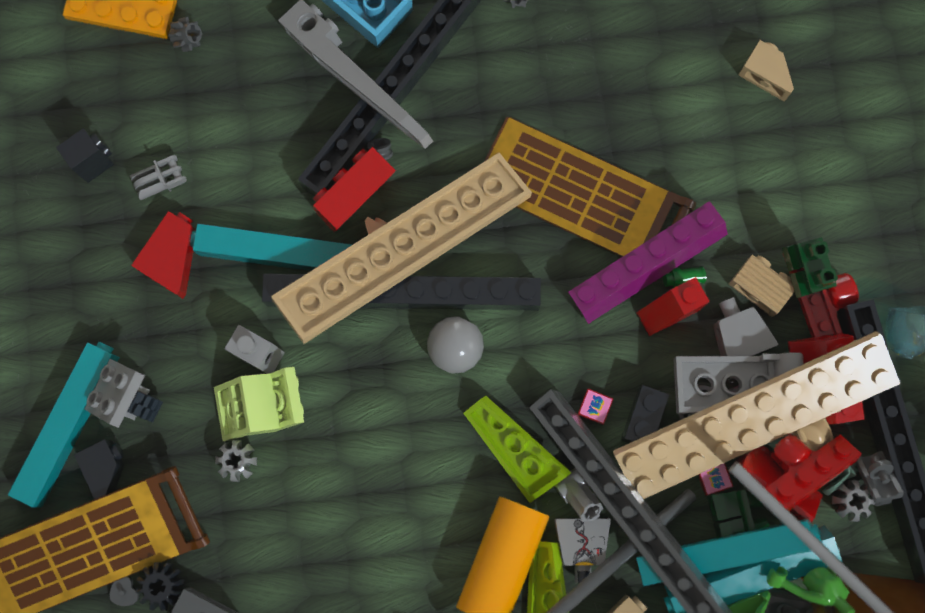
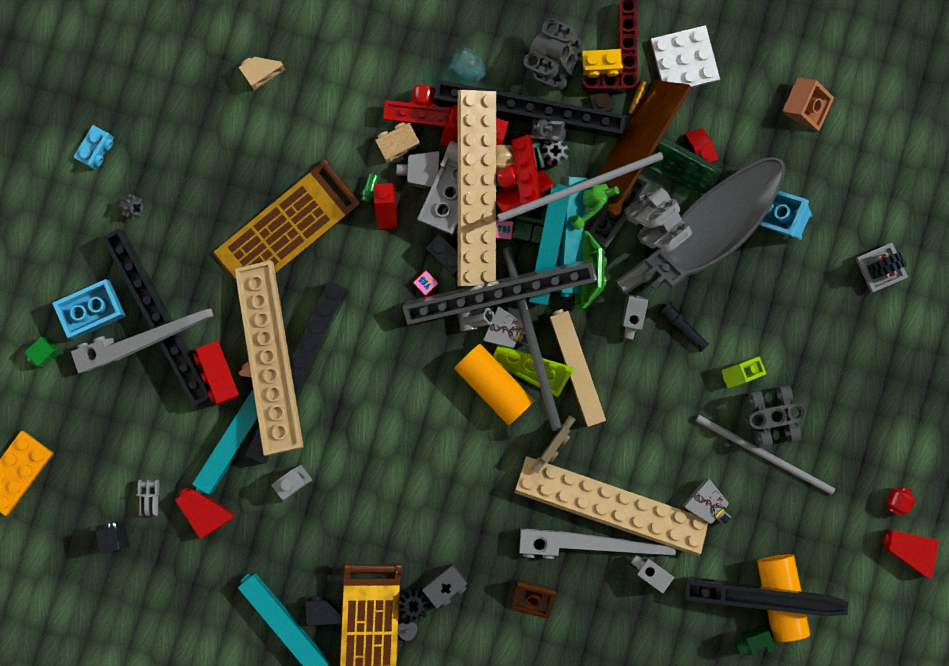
camera: 65 degrees left, 5 degrees up
light grey plate [85,359,163,428] -> none
dark grey gear [168,17,203,52] -> none
yellowish green bracket [214,367,304,441] -> none
light grey piece [215,440,257,482] -> none
dark grey bush [367,138,393,160] -> none
light grey piece [427,316,484,374] -> none
lime wing [463,396,571,503] -> none
magenta brick [568,201,728,324] -> none
dark green hips [782,237,838,298] -> none

